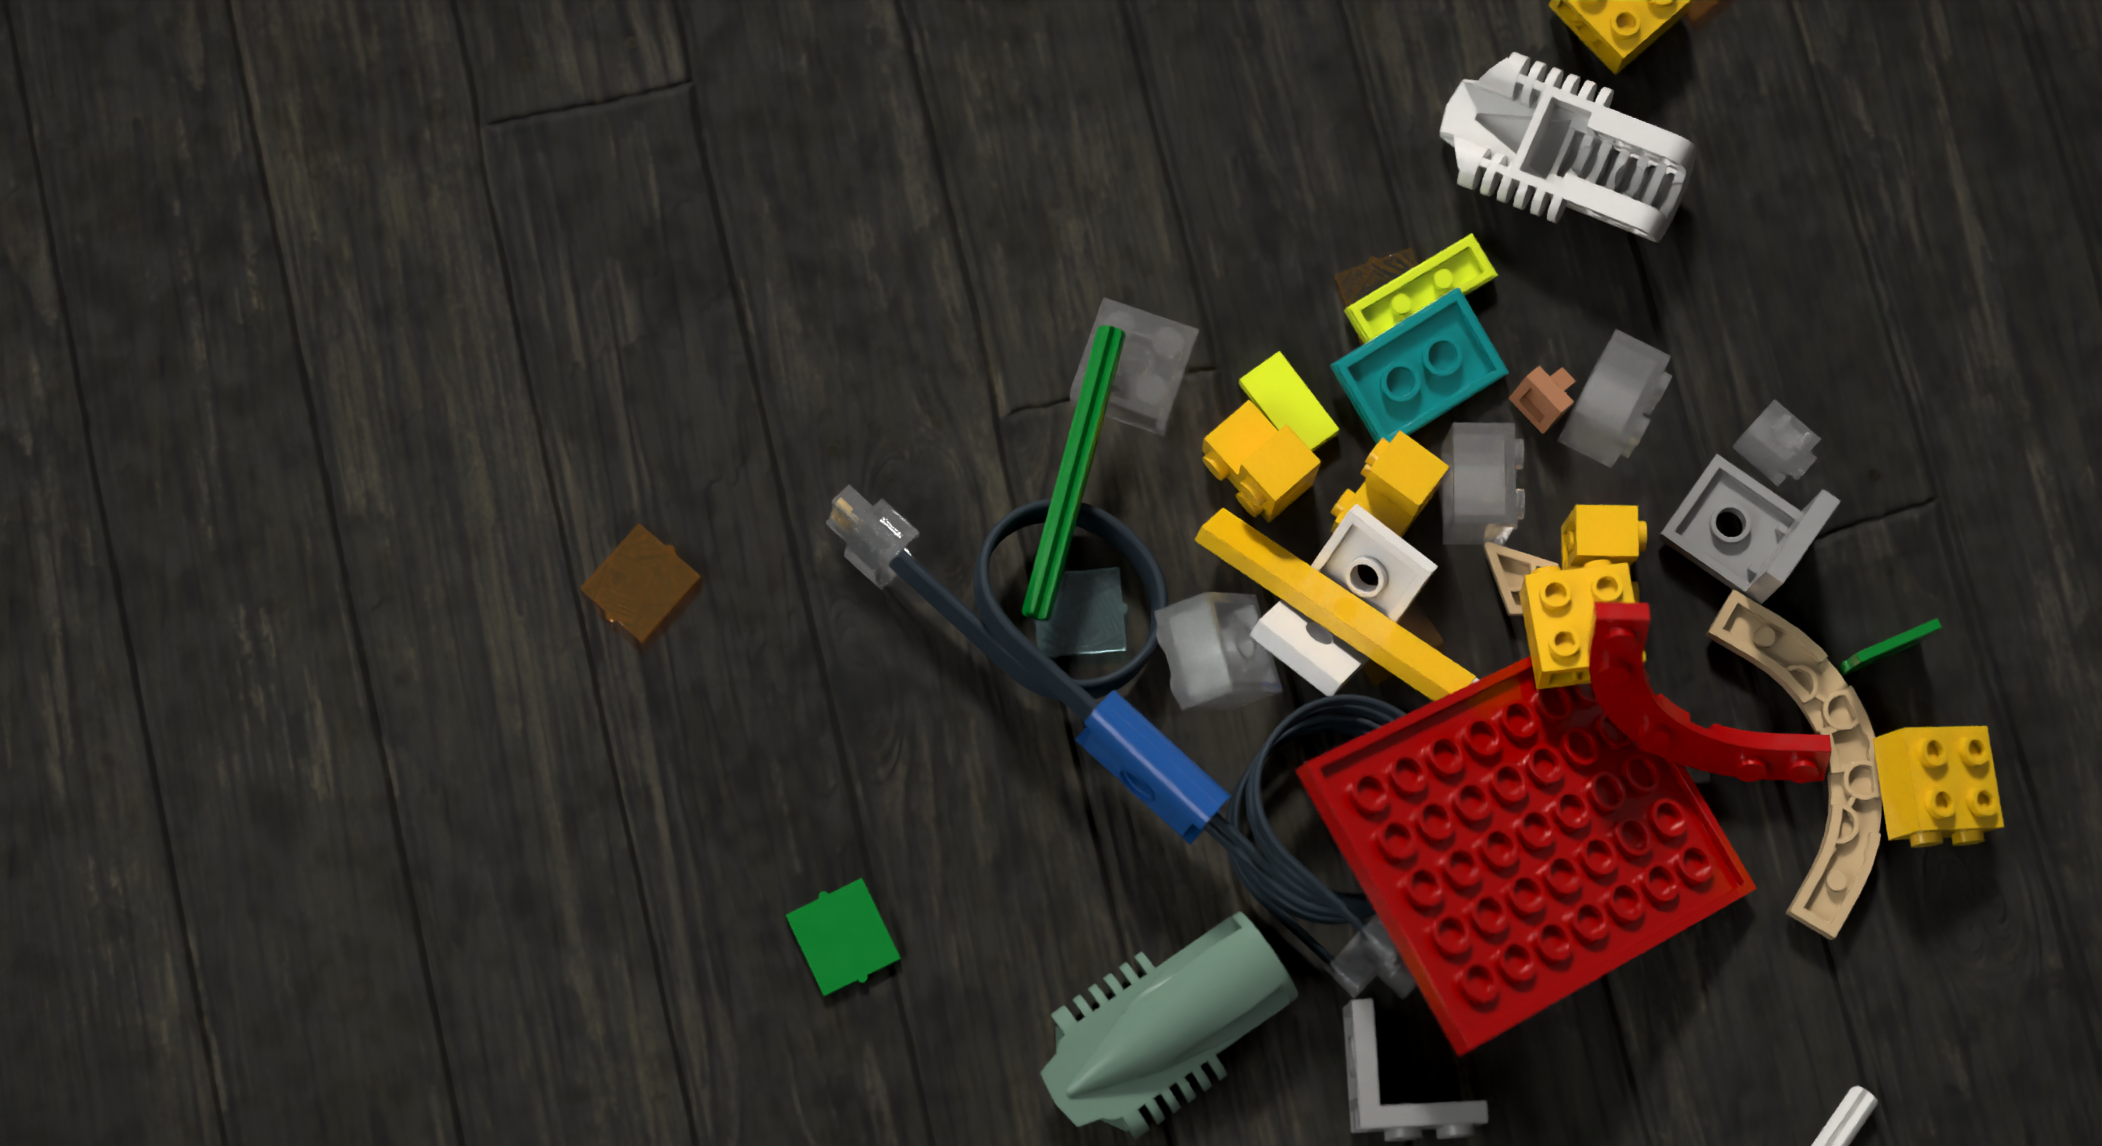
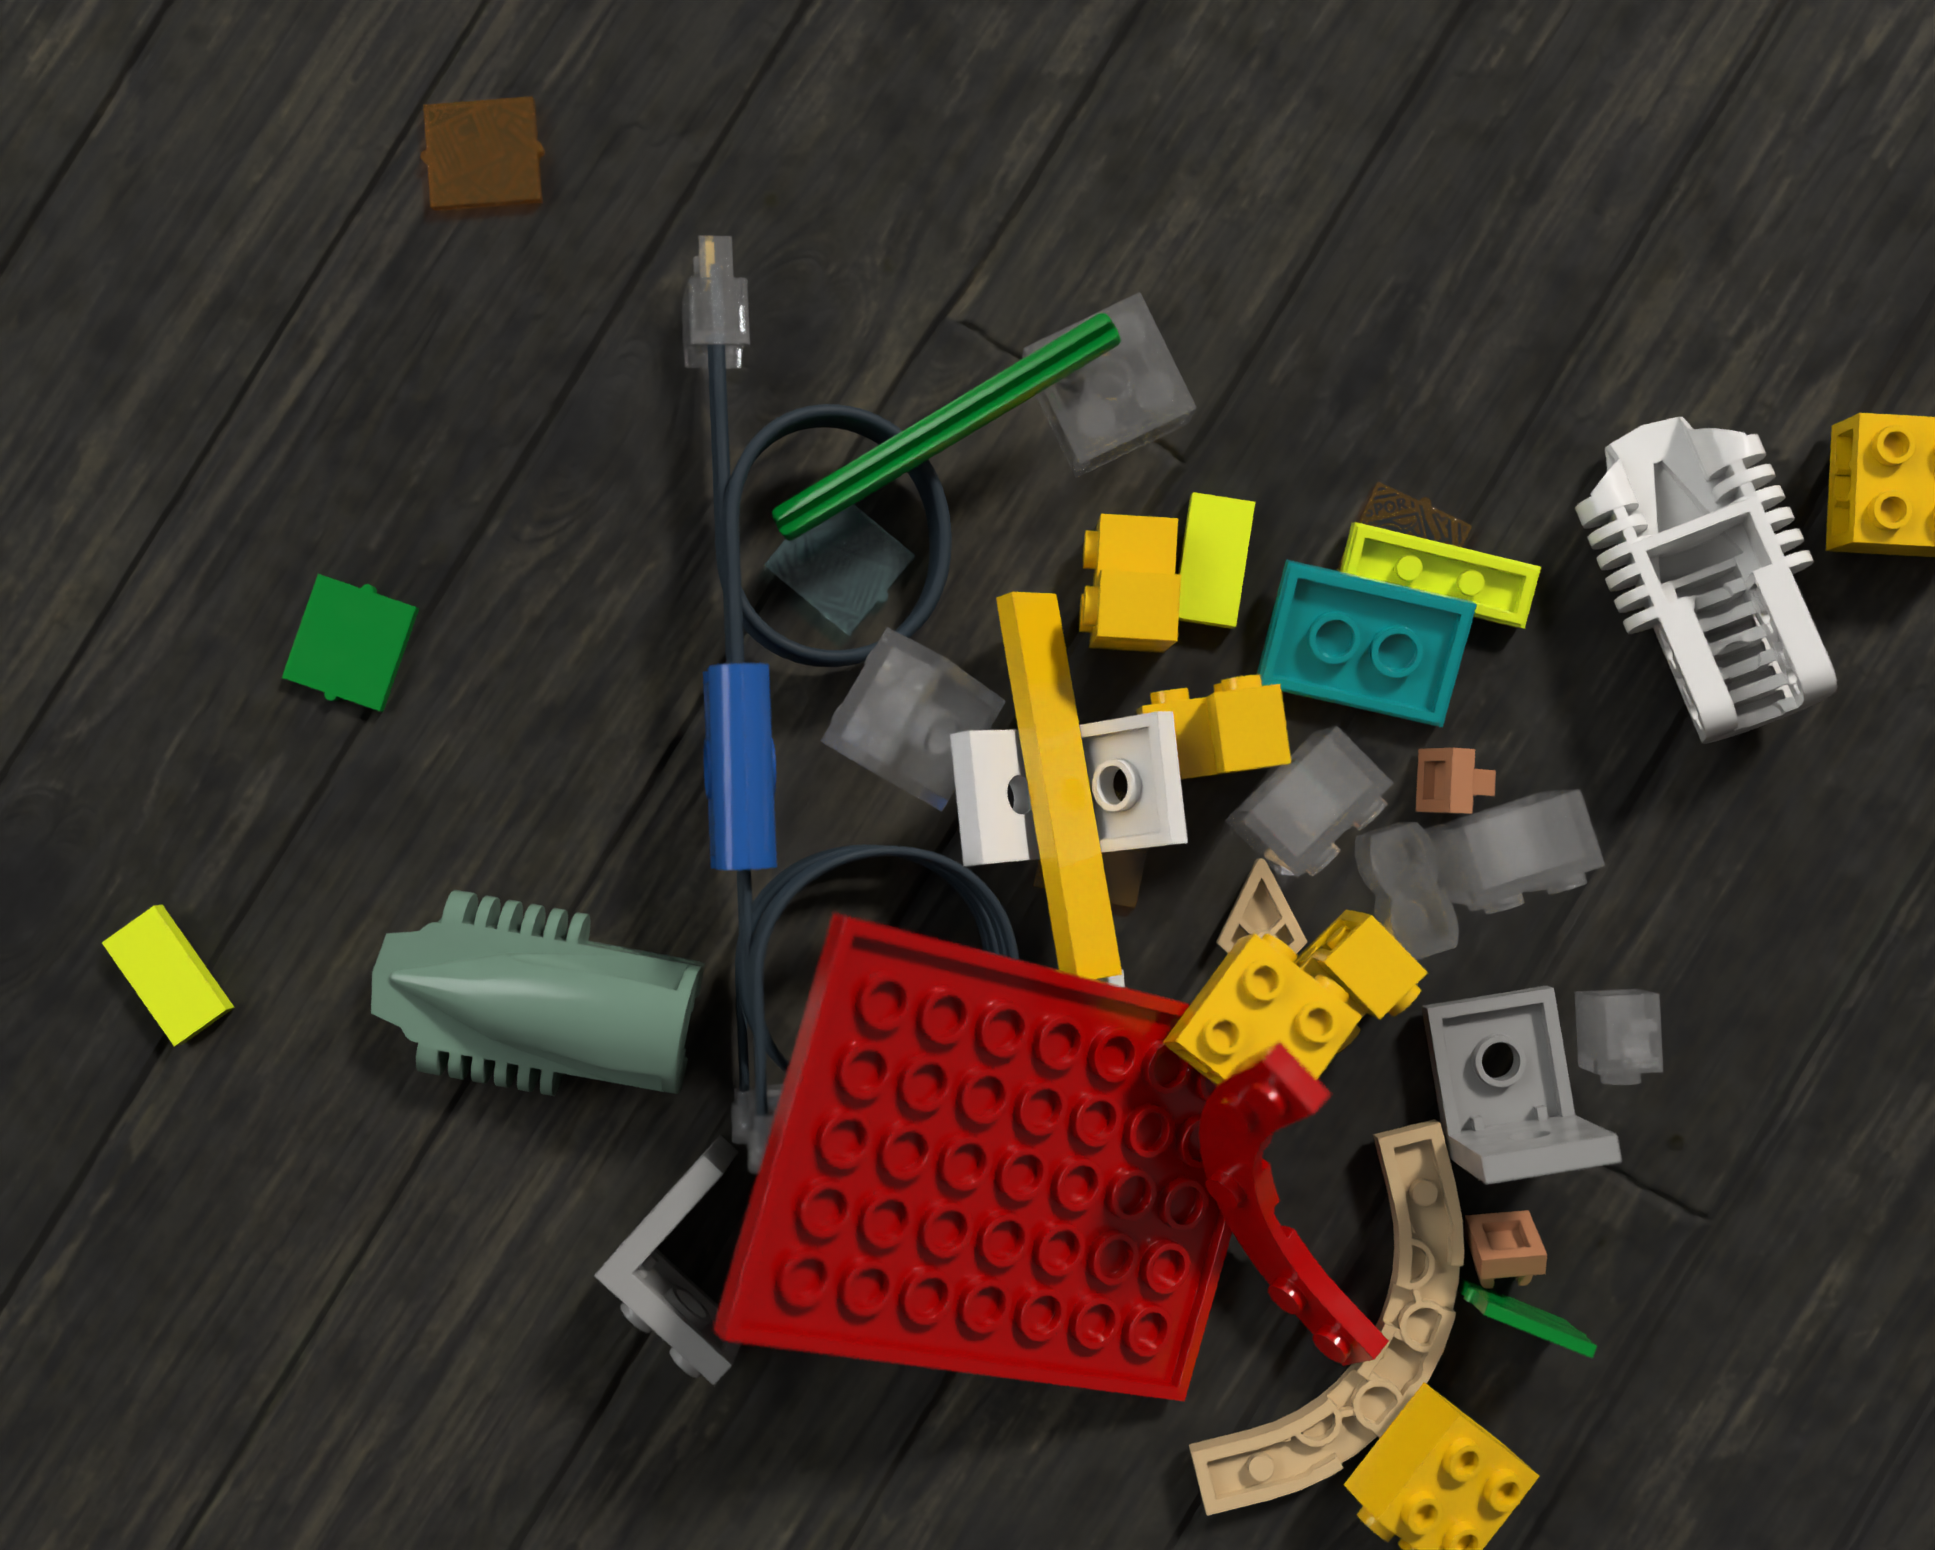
camera: 50 degrees right, 10 degrees up
none -> clear brick [1355,822,1459,960]
none -> nougat tile [1464,1210,1547,1289]

